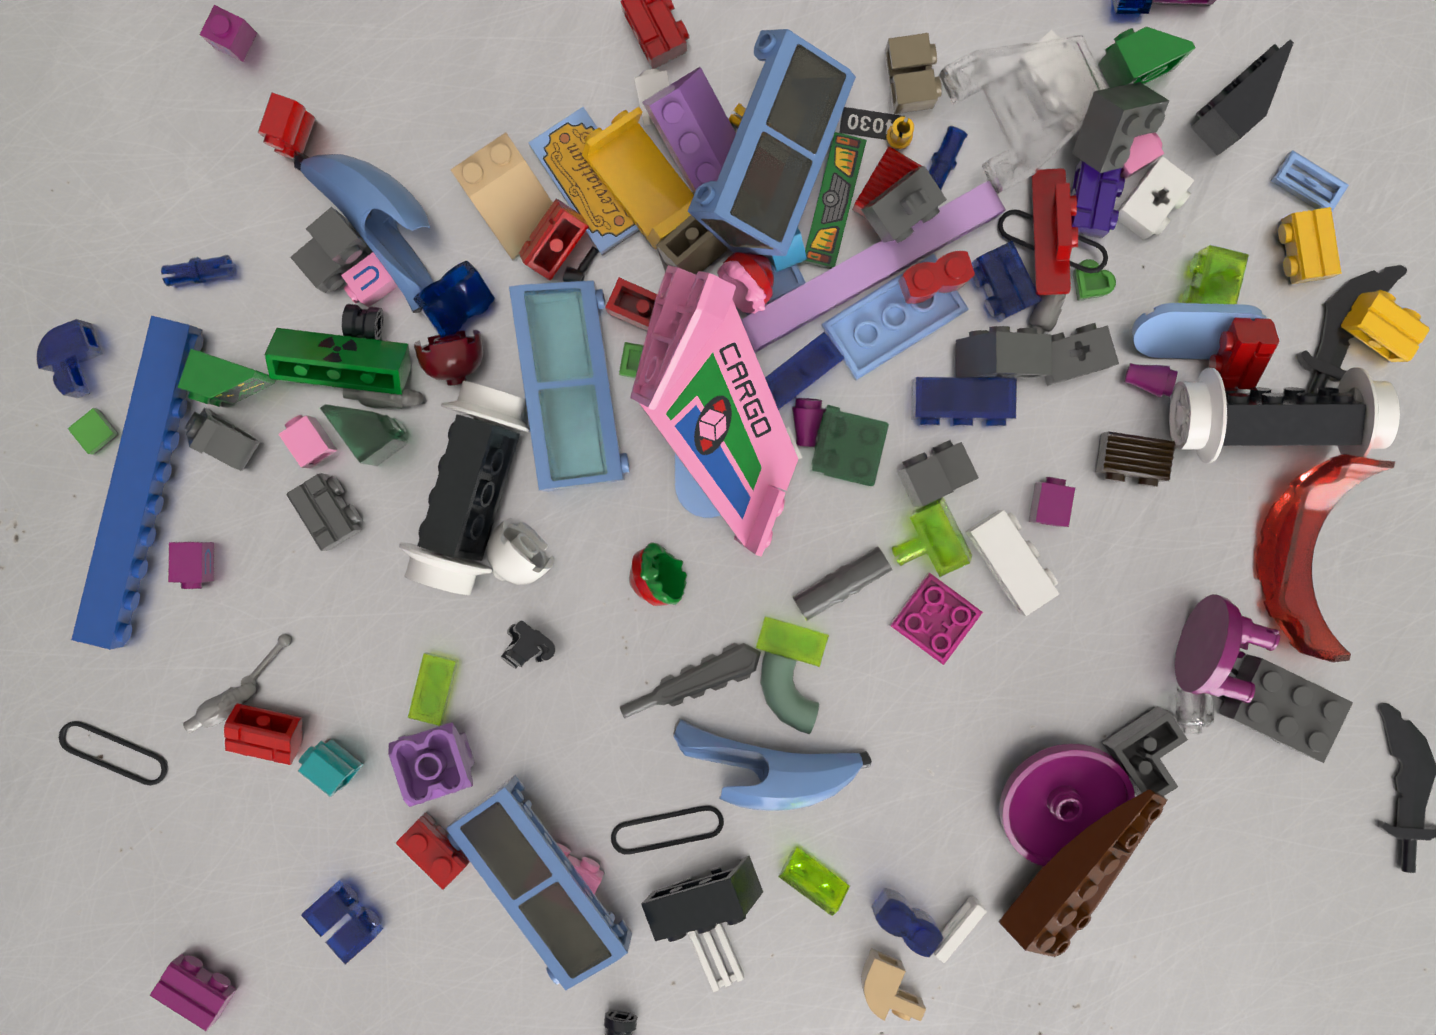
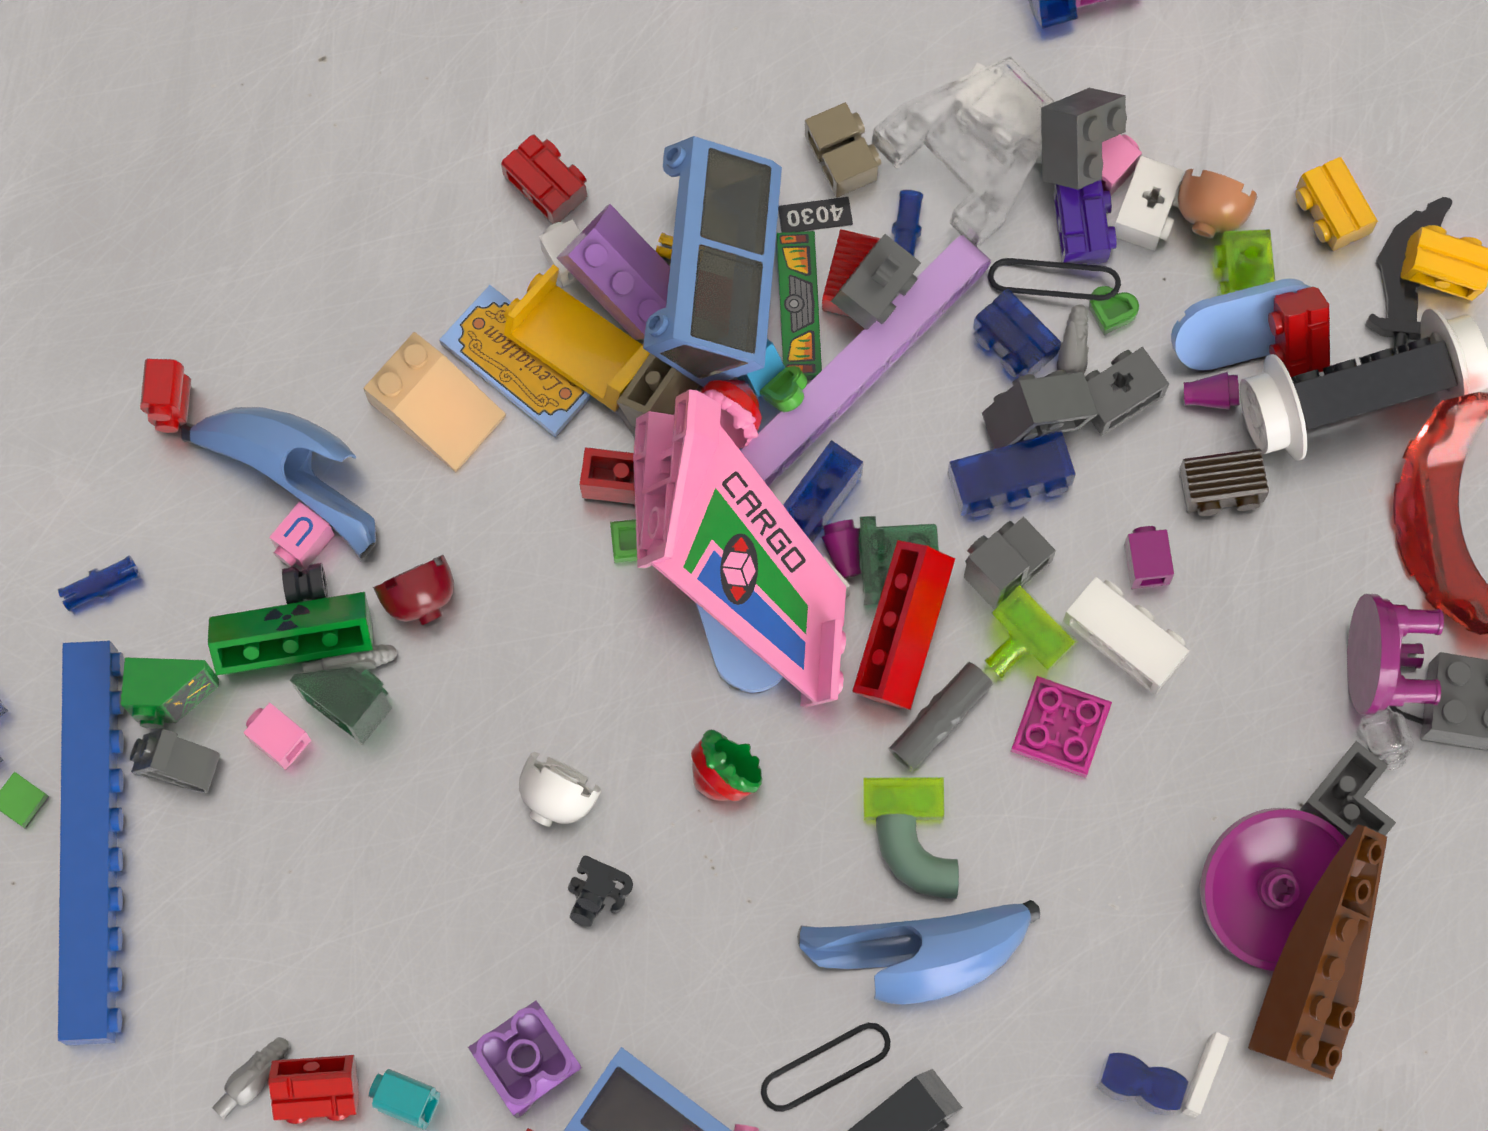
camera: 10 degrees left, 15 degrees down
magenta brick [168,542,214,589] -> none
magenta brick [199,5,257,62] -> none
light grey hinge [241,634,291,686] -> none
dark grey brick [286,473,362,551] -> none
dark grey brick [290,206,373,293] -> none
black brick [399,381,531,595] -> none
clear neon green plate [408,652,458,726] -> none
clear blue brick [413,261,495,338] -> none
windscreen [509,280,630,492] -> none
red brick [519,198,589,281] -> none
black hand [563,246,599,282] -> none
dark grey sword [620,643,761,718] -> none
clear neon green plate [778,847,850,916] -> none
light blue tile [821,254,969,380] -> none
yellow pin [886,116,914,150] -> none
red brick [898,251,975,304] -> none
red bracket [1032,168,1078,295] -> none
green slope [1098,26,1196,88] -> none
black slope [1191,39,1294,156] -> none
light blue tile [1271,150,1349,212] -> none
none -> bright green tile [759,366,807,412]
none -> red brick [852,540,955,710]
none -> nougat cylinder [1177,169,1257,238]

